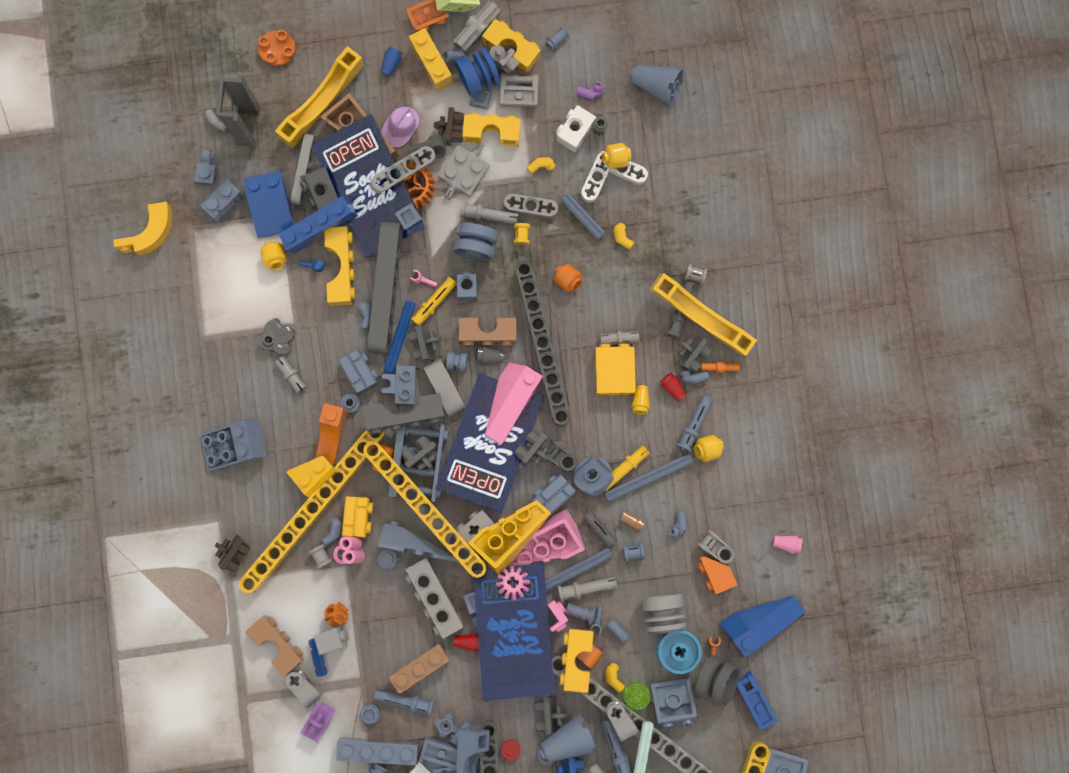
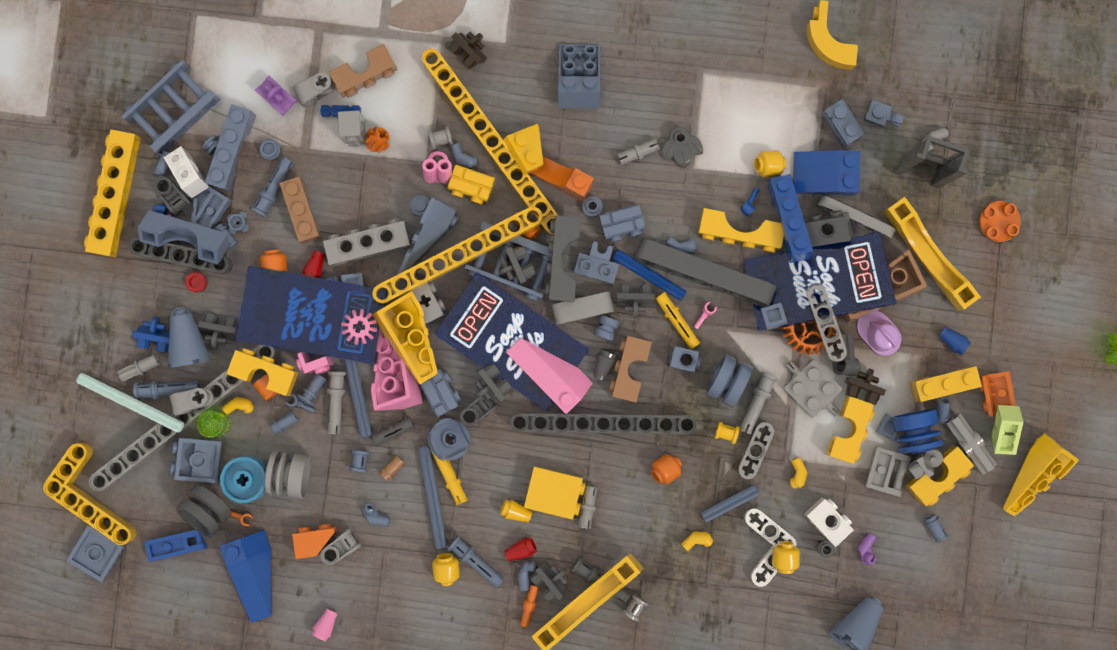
camera: 110 degrees right, 5 degrees up
none -> orange head [259,250,288,280]

